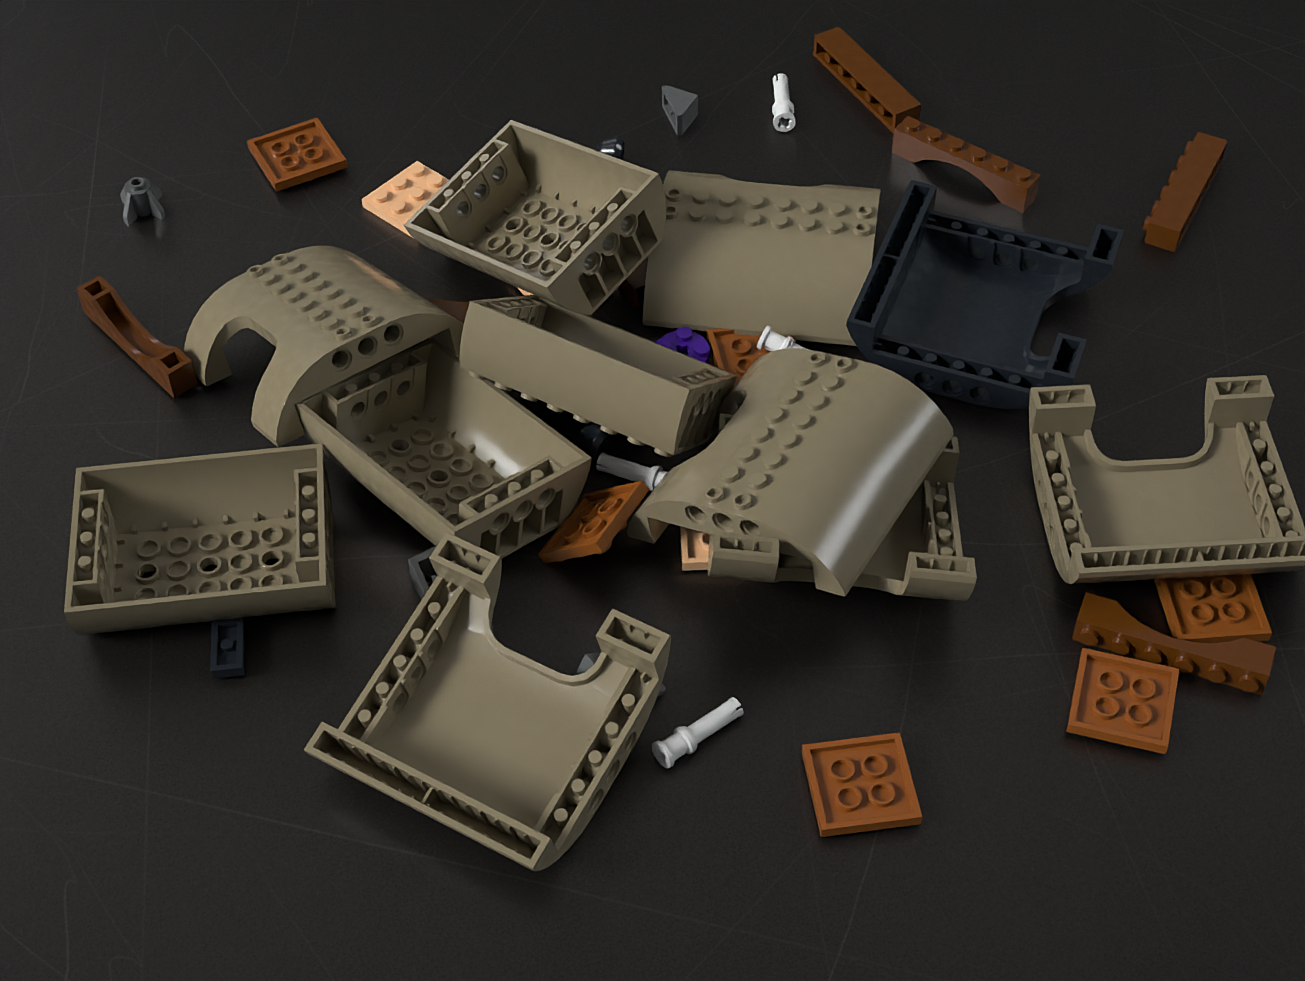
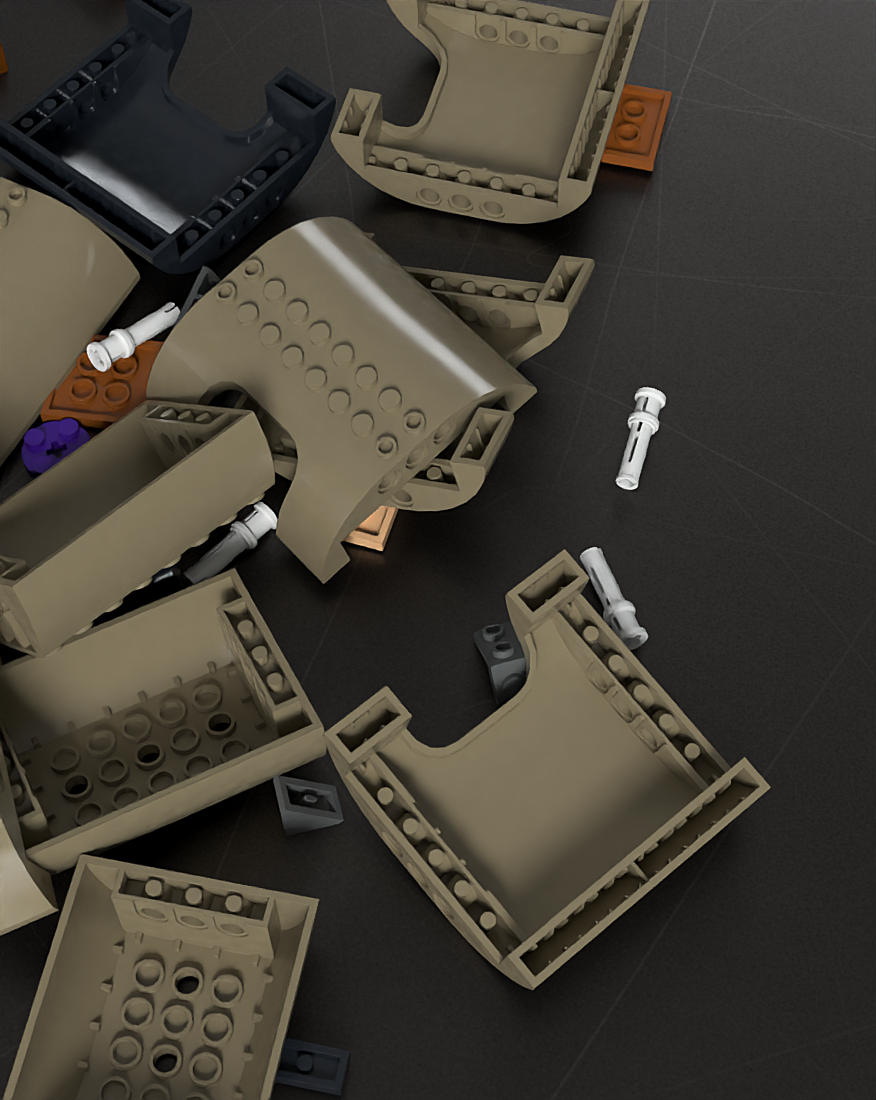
camera: 70 degrees left, 10 degrees up
dark orange plate [538,480,650,563] -> none
dark orange plate [802,732,922,837] -> none
dark orange plate [1066,648,1179,754] -> none
reddish brown arch [1072,592,1276,695] -> none
none -> white pin [616,387,666,490]

